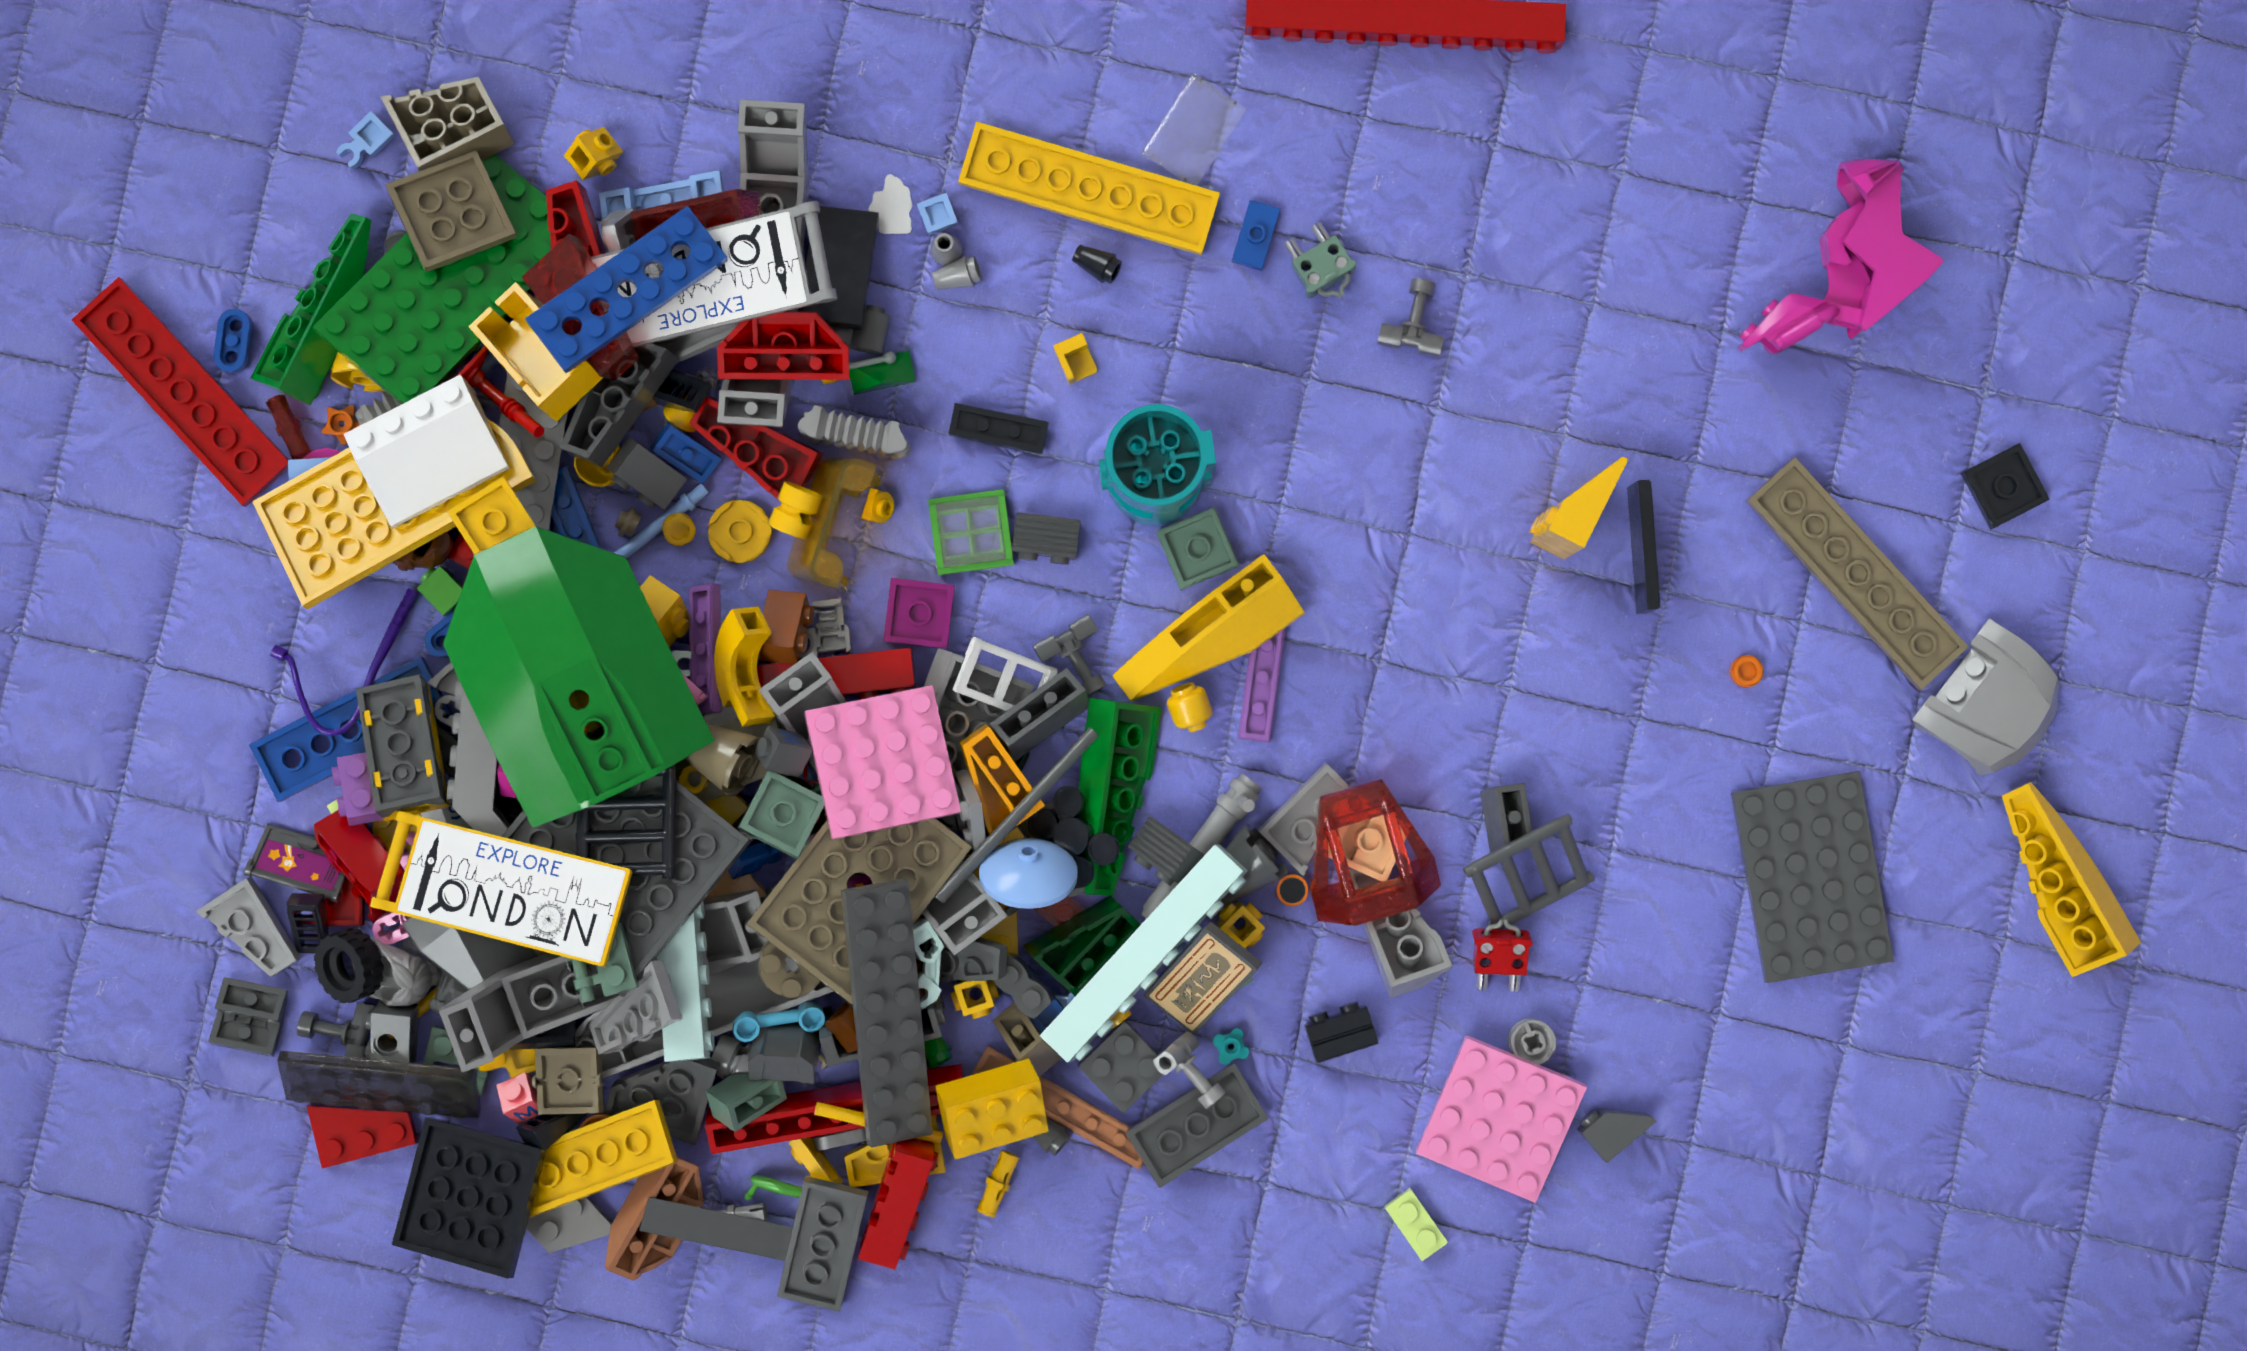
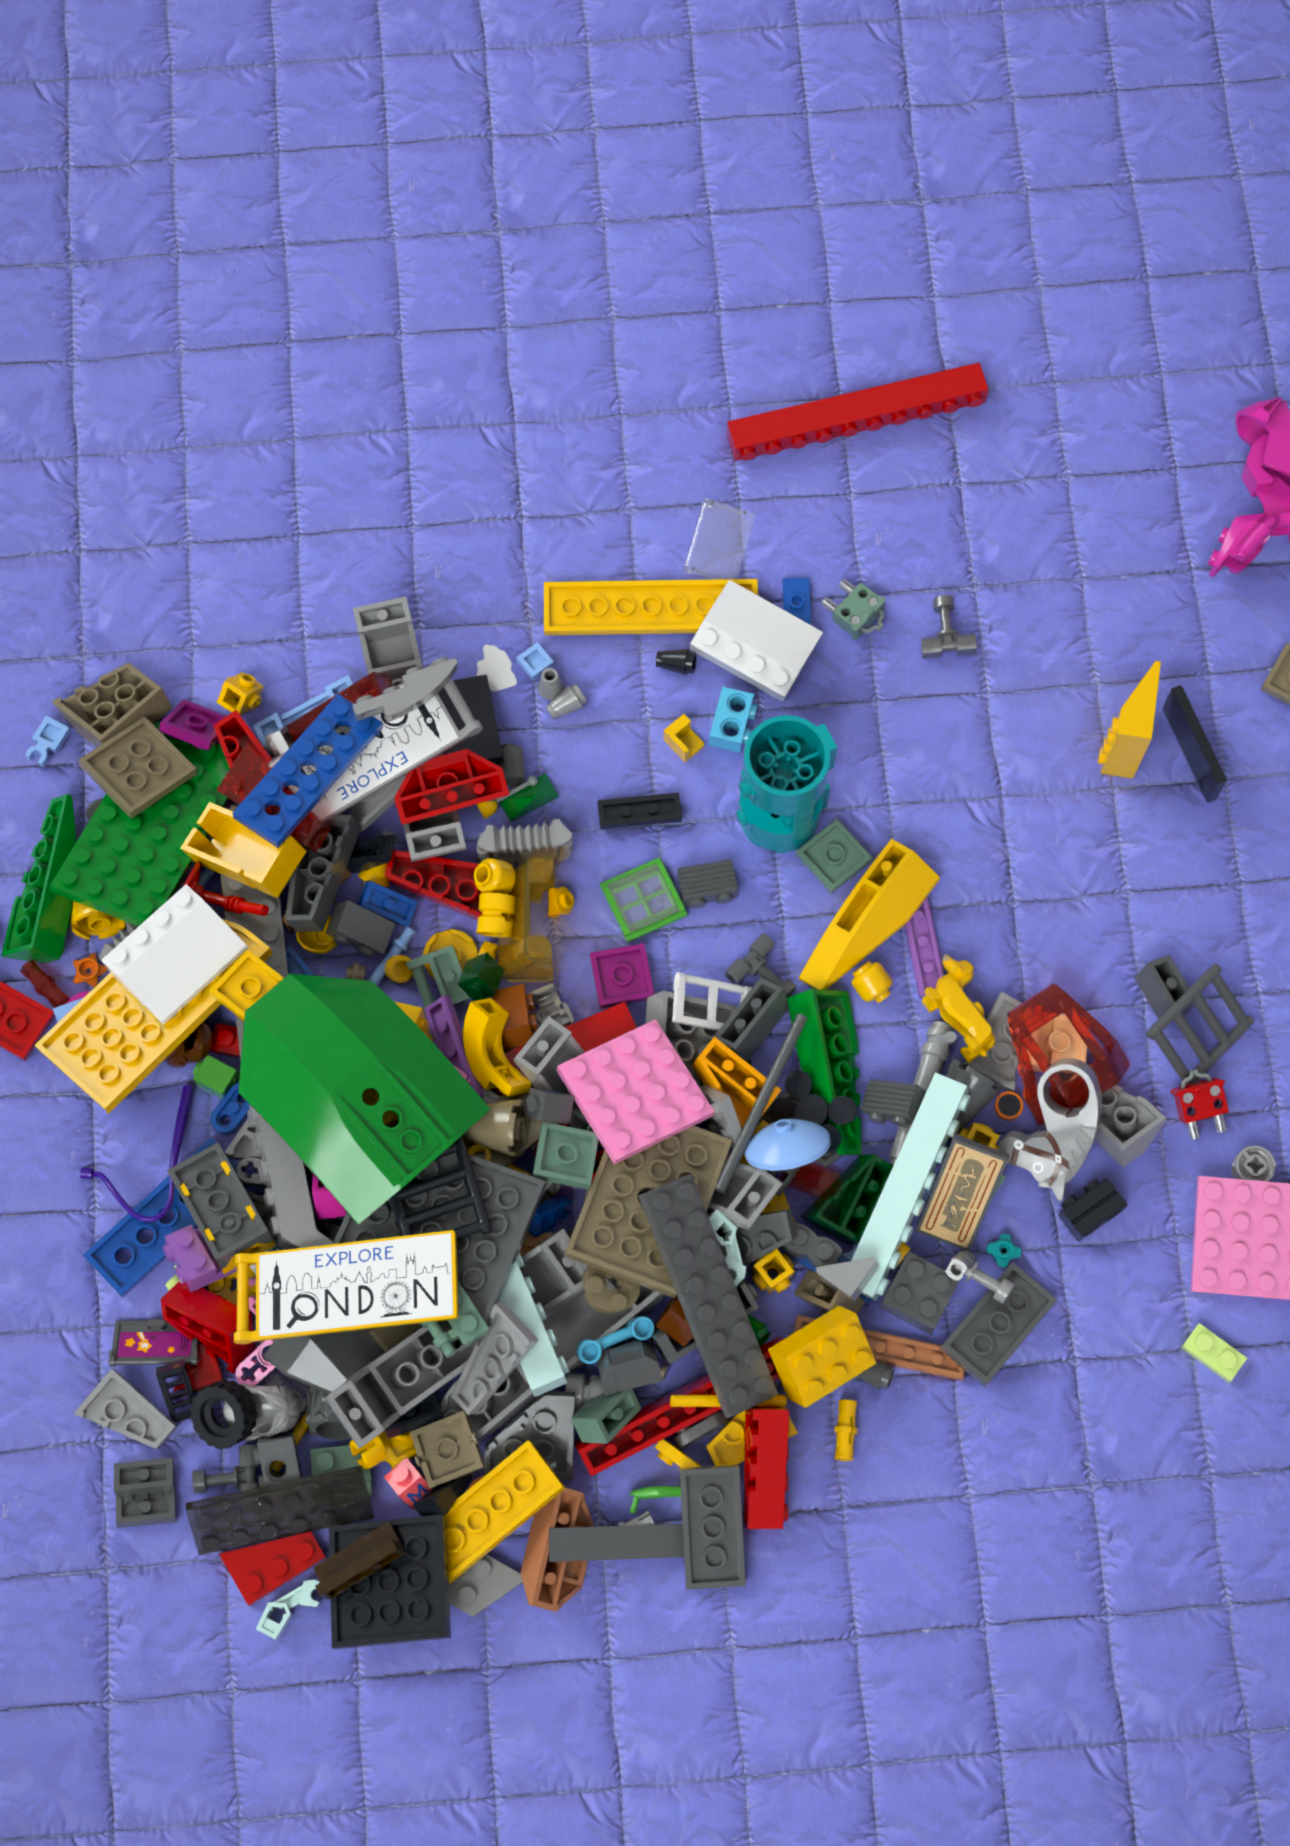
camera: 20 degrees left, 15 degrees down
none -> magenta plate [159,699,226,751]
none -> light aqua piece [256,1580,320,1641]
none -> dark brown panel [314,1522,406,1600]
none -> light grey slope [352,657,457,723]
none -> sand green plate [405,945,470,1015]
none -> dark green brick [458,953,505,1001]
none -> yellow head [474,858,516,894]
none -> yellow axle [478,941,499,960]
none -> white slope [690,580,823,702]
none -> medium azure brick [709,687,758,753]
none -> light grey slope [816,1257,878,1302]
none -> yellow animal [922,954,995,1063]
none -> light grey animal [998,1058,1102,1201]

